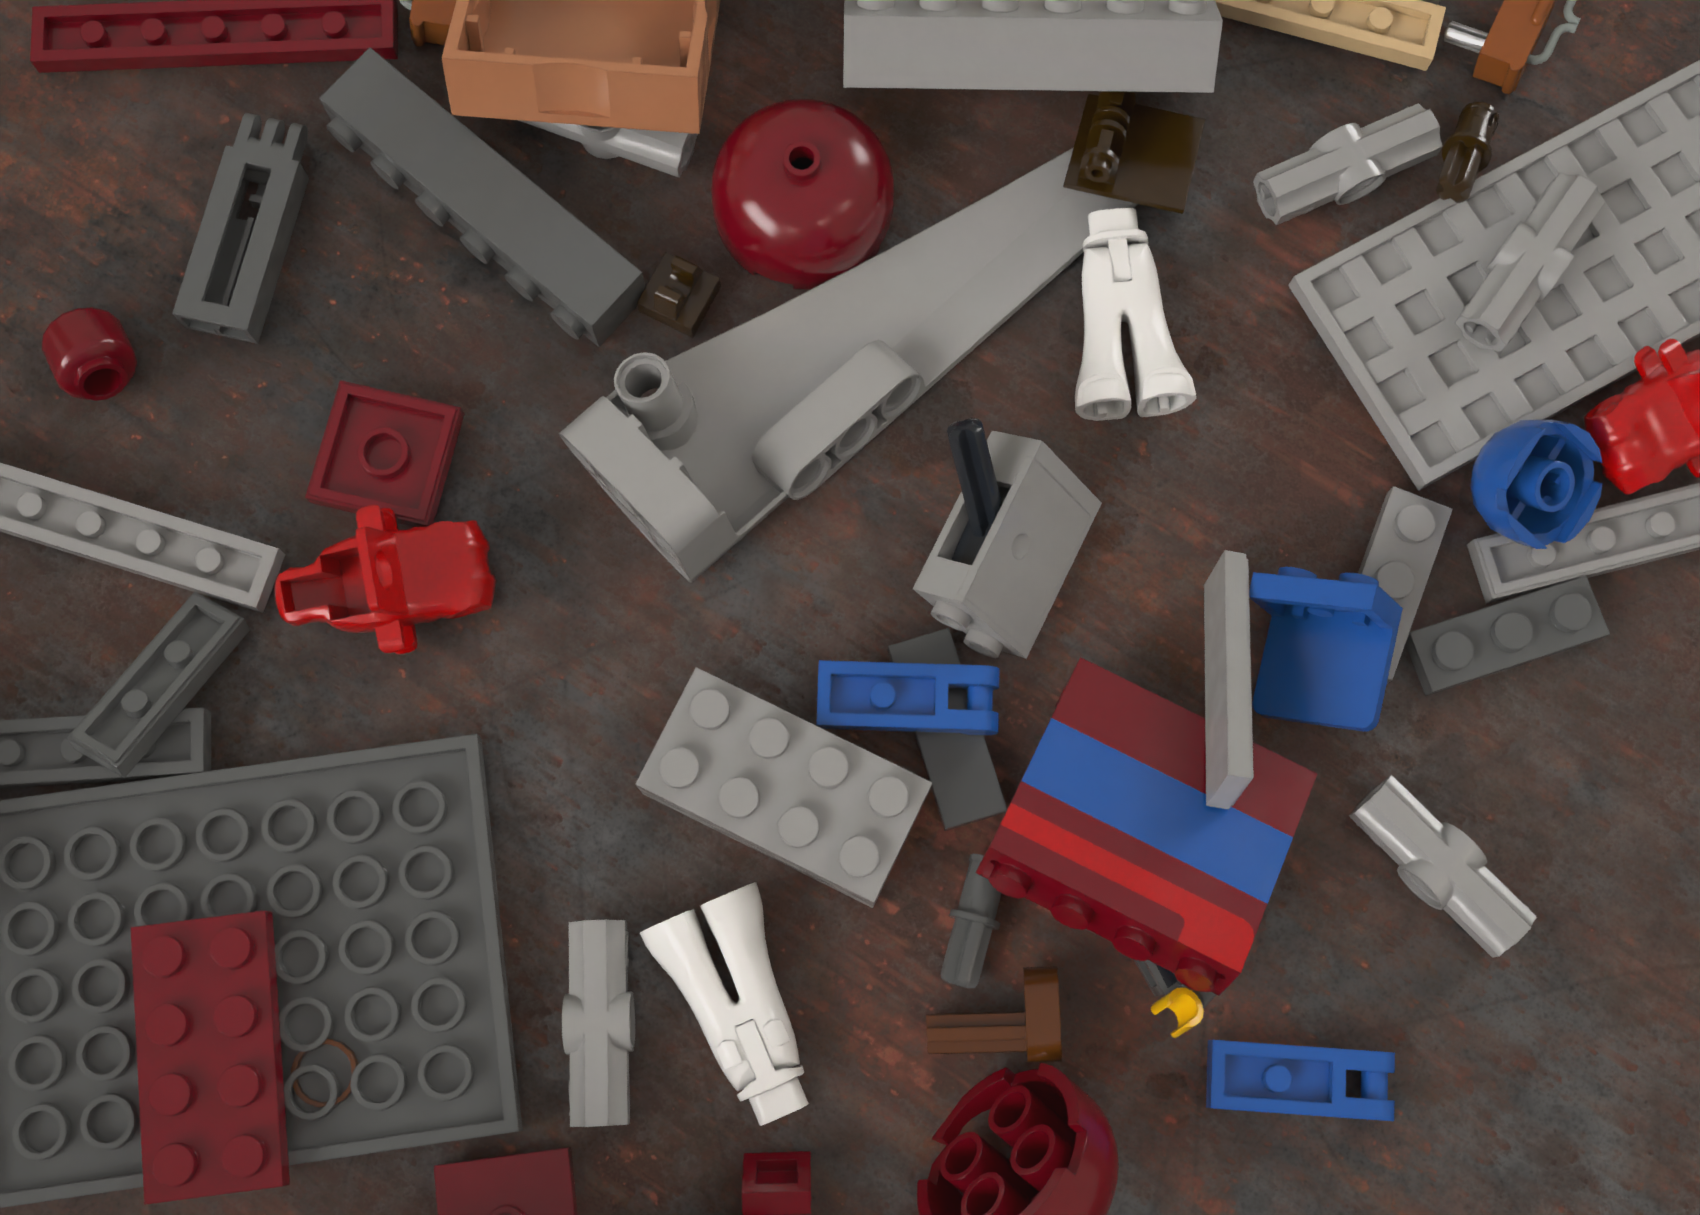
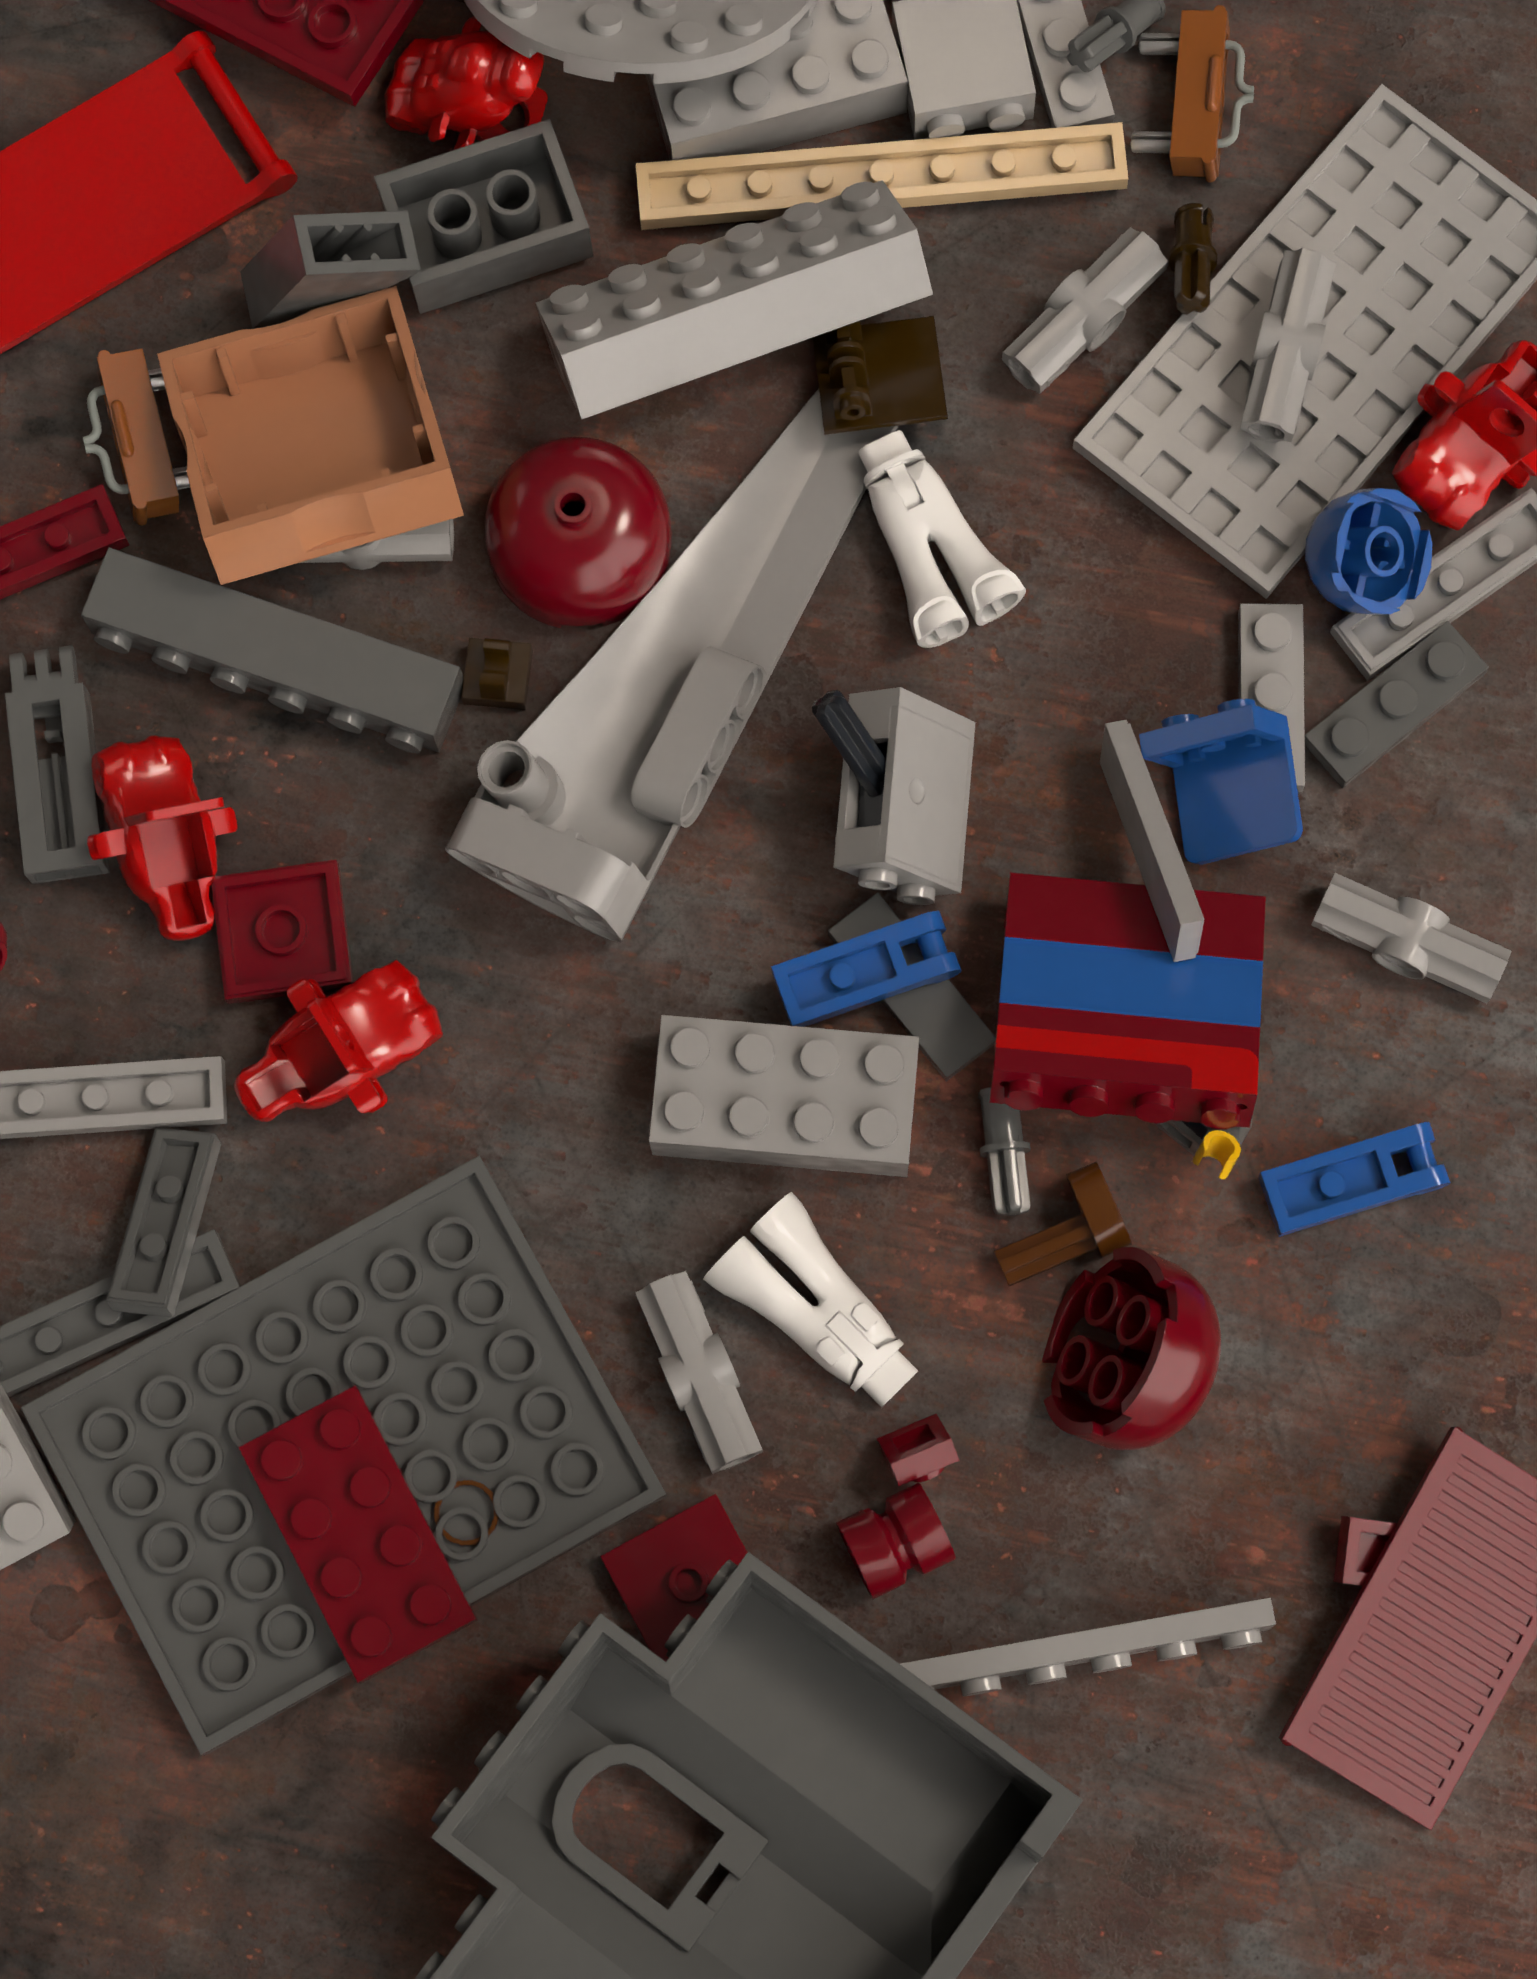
camera: 15 degrees left, 0 degrees up
none -> red piece [87,735,238,941]

